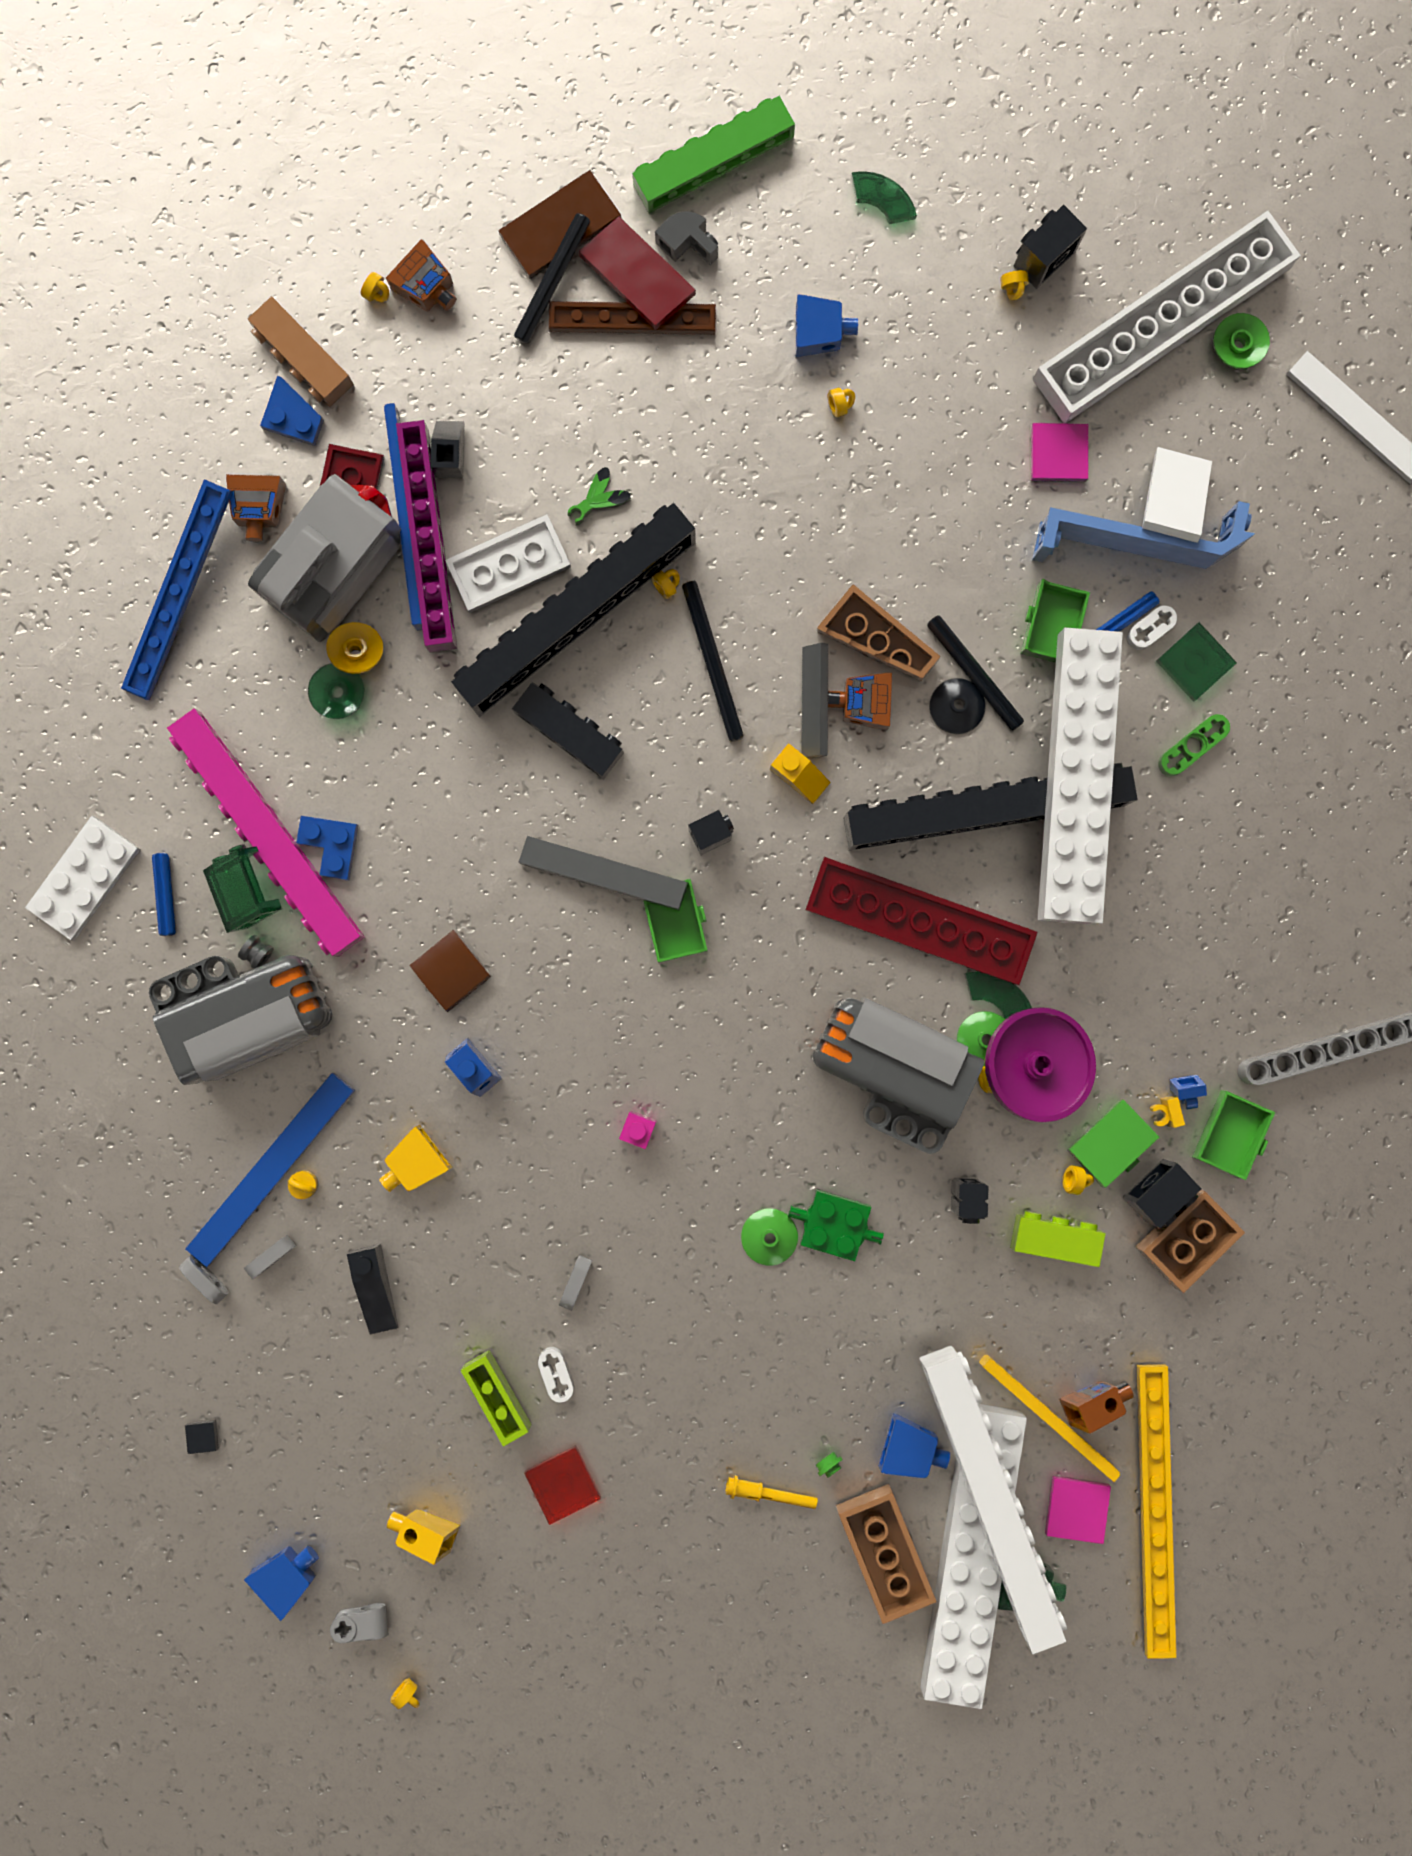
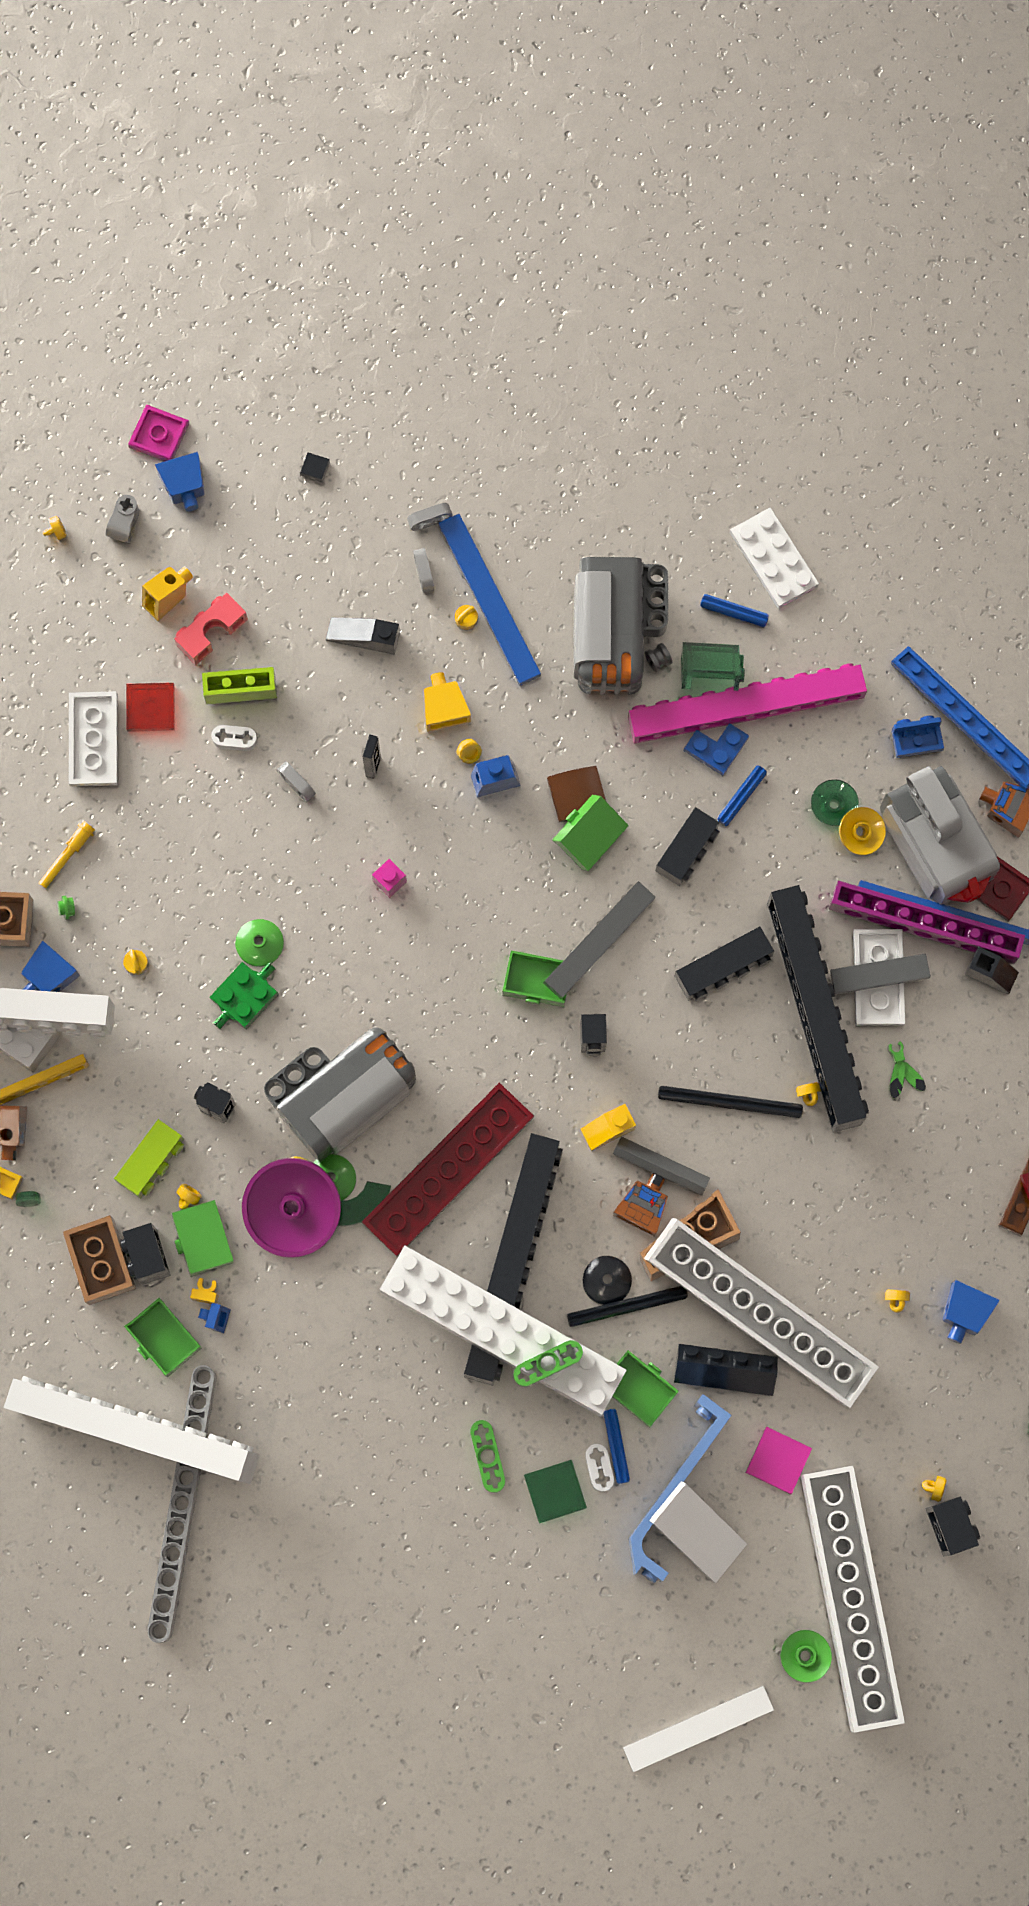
camera: 115 degrees right, 10 degrees down
none -> white brick [4,1376,260,1484]
none -> clear green tile [16,1191,41,1207]
none -> white plate [69,691,118,787]
none -> yellow tile [123,950,148,975]
none -> dark pink tile [128,404,190,461]
none -> coral arch [174,593,248,666]
none -> black tile [362,734,381,779]
none -> yellow tile [456,739,482,764]
none -> bright green beam [513,1340,583,1387]
none -> bright green container [552,795,629,871]
none -> white brick [644,1218,879,1408]
none -> black brick [655,807,720,886]
none -> black brick [674,1344,778,1396]
none -> blue axle [717,765,767,826]
none -> dark grey tile [830,953,931,994]
none -> blue bracket [891,715,944,758]

